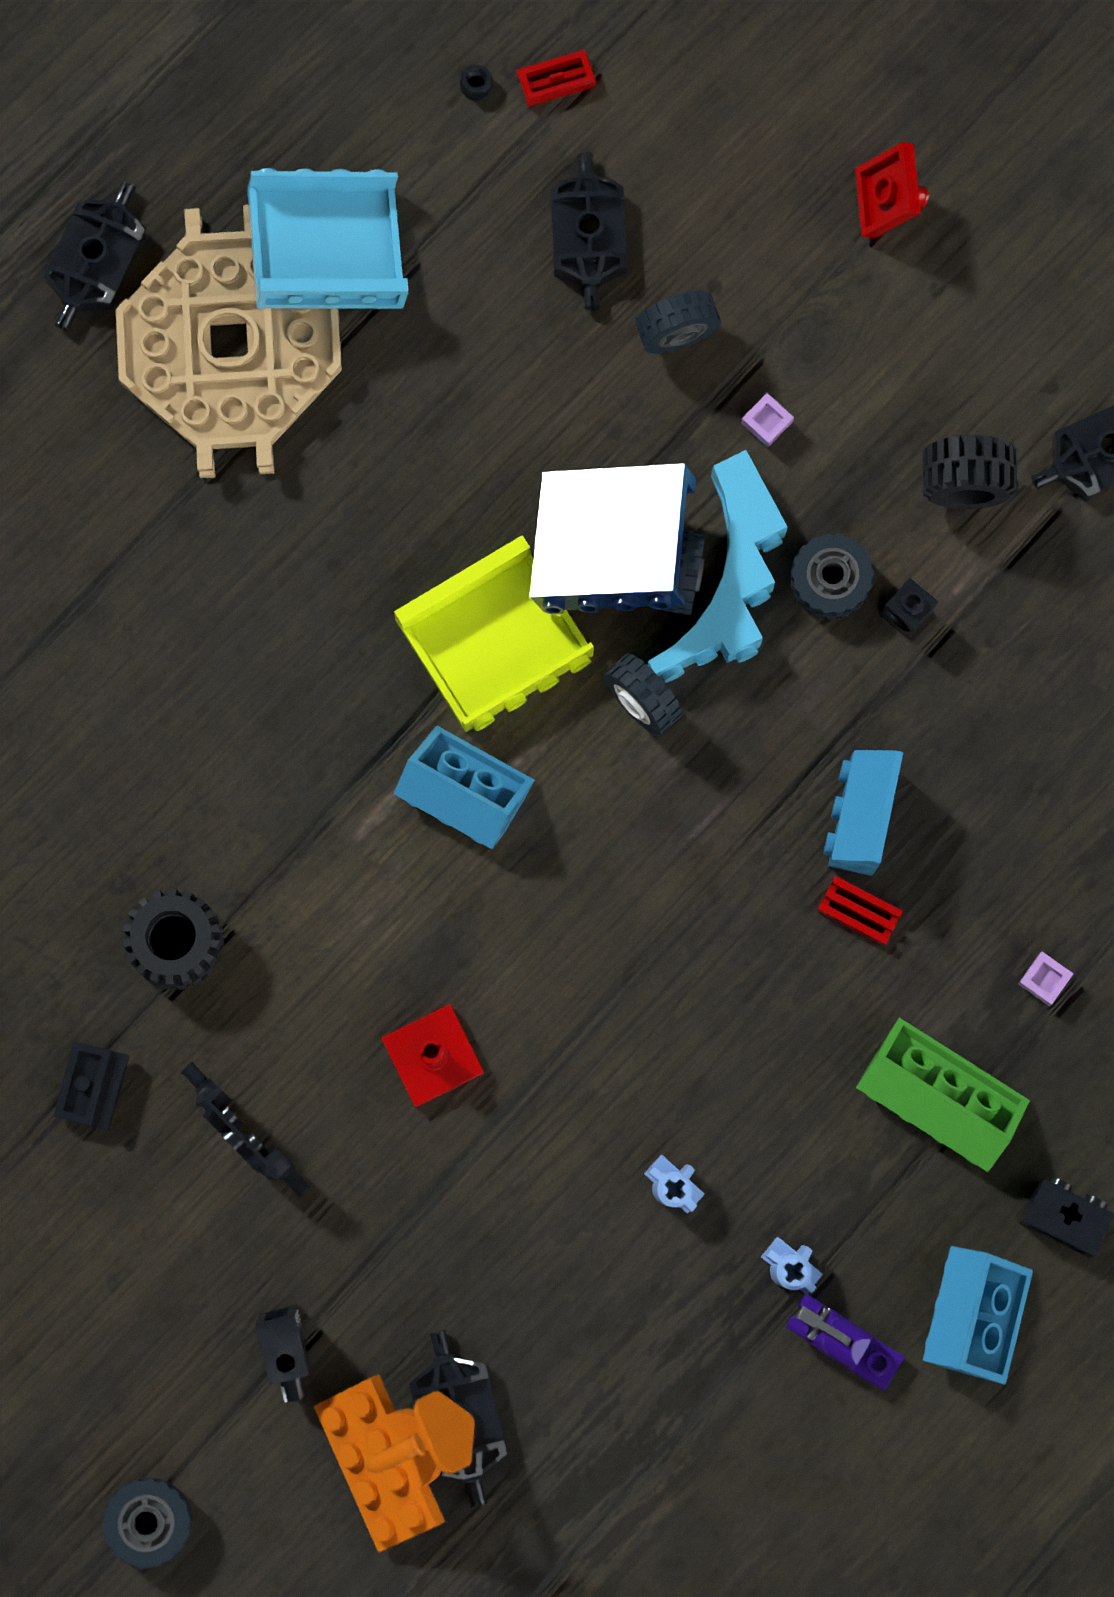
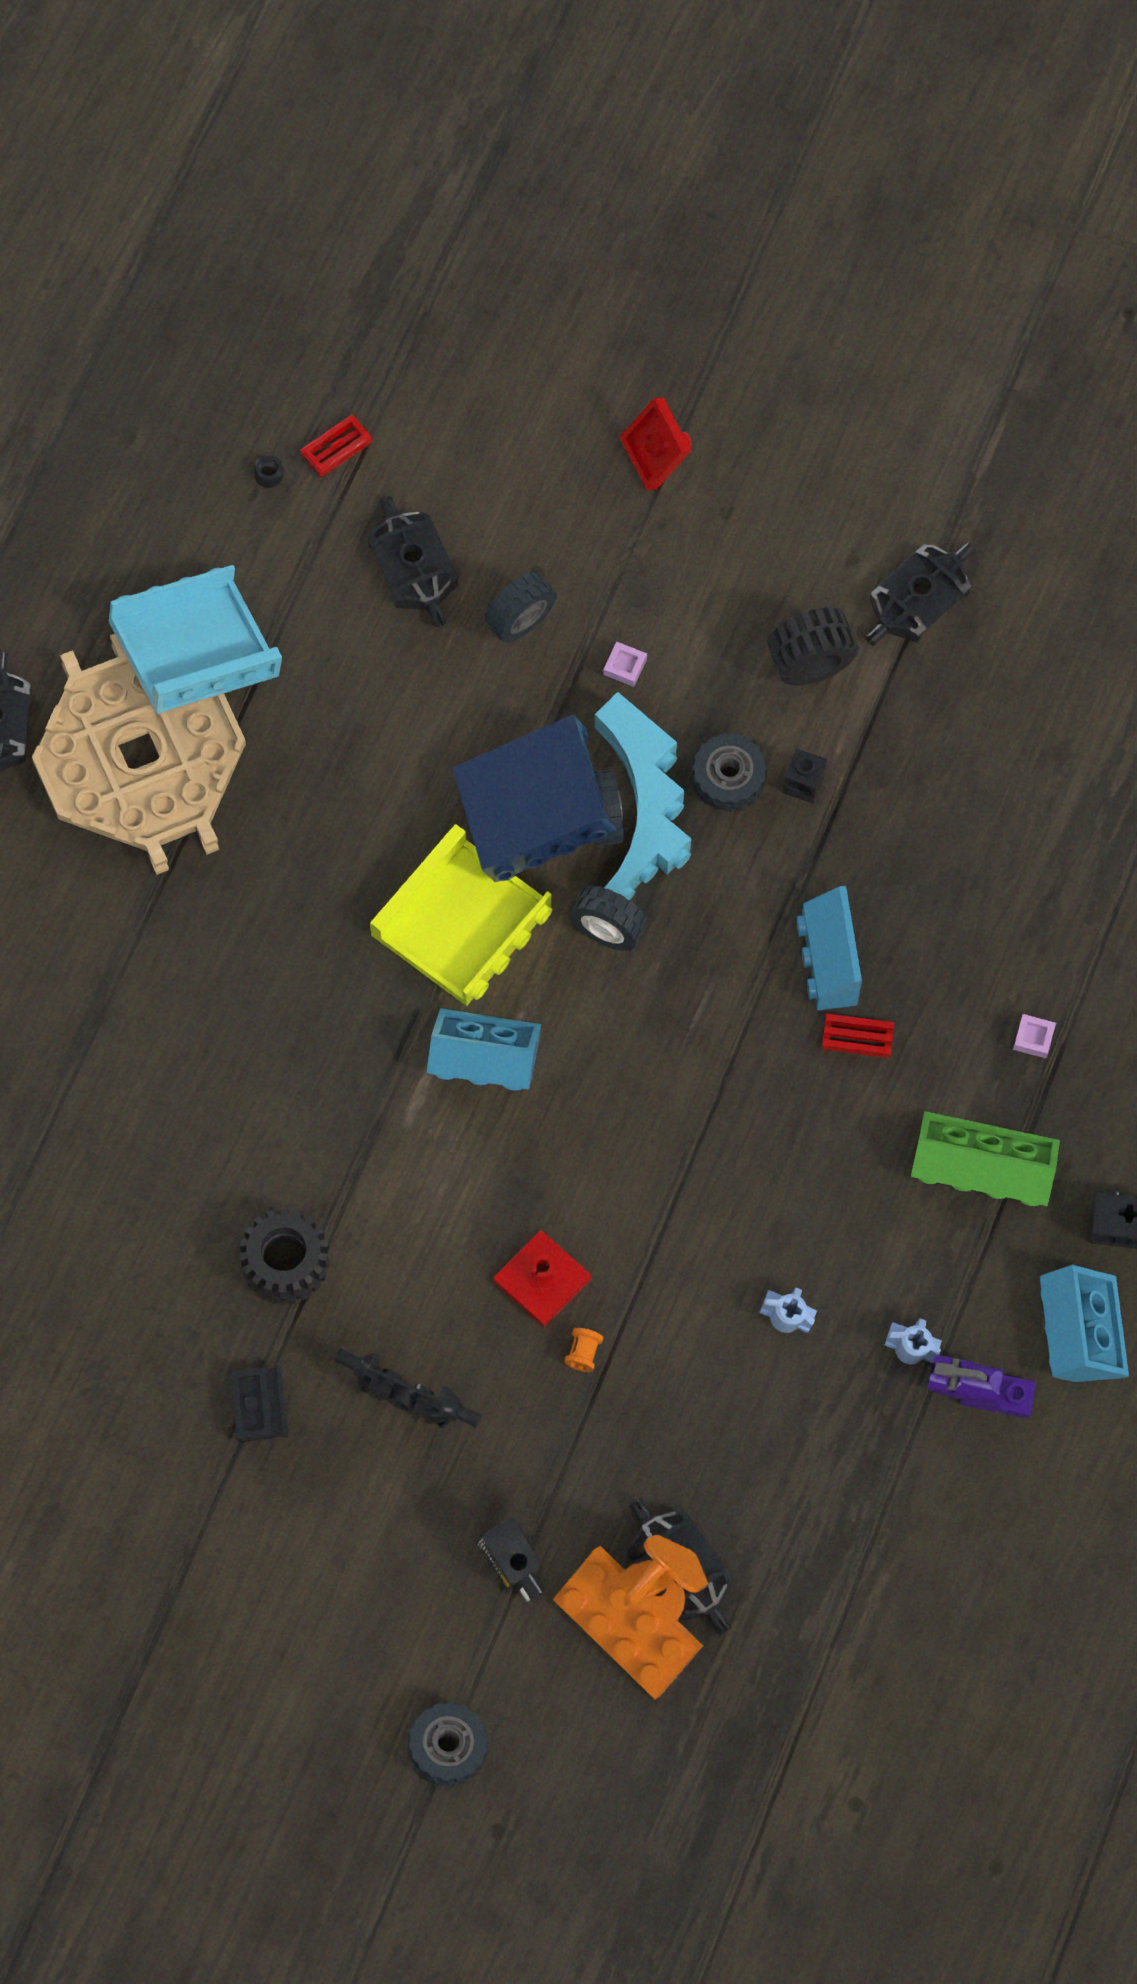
camera: 20 degrees left, 10 degrees down
none -> orange bush [564,1328,603,1372]

